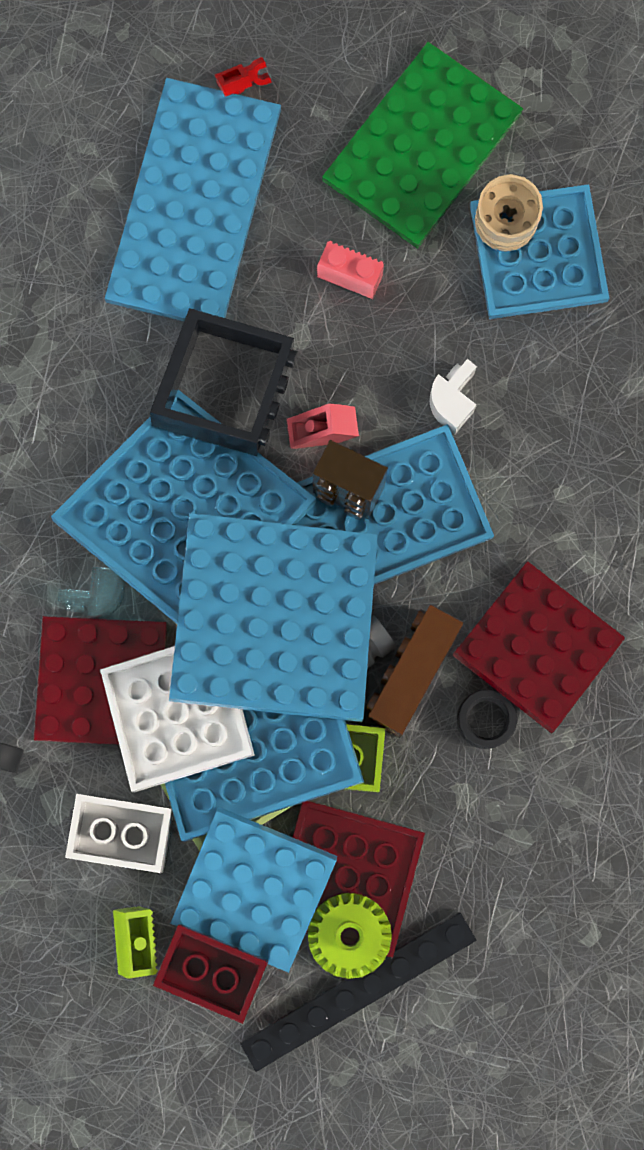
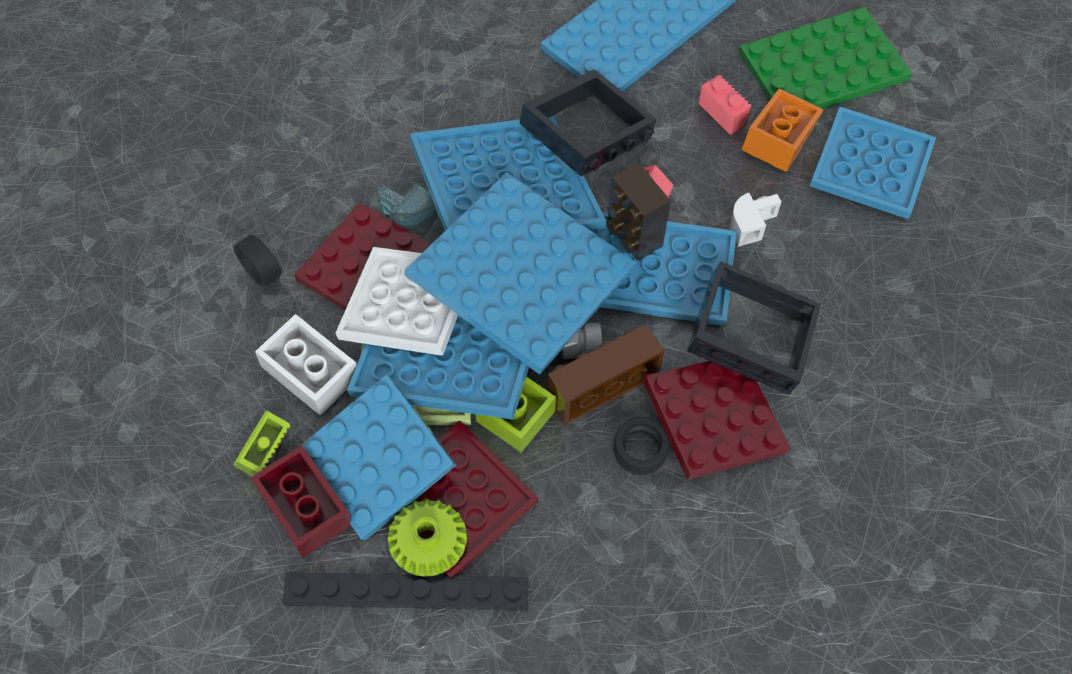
camera: 30 degrees right, 20 degrees down
tan wheel [475,174,543,252] -> none
none -> black window [687,261,821,395]
none -> orange slope [742,88,824,172]

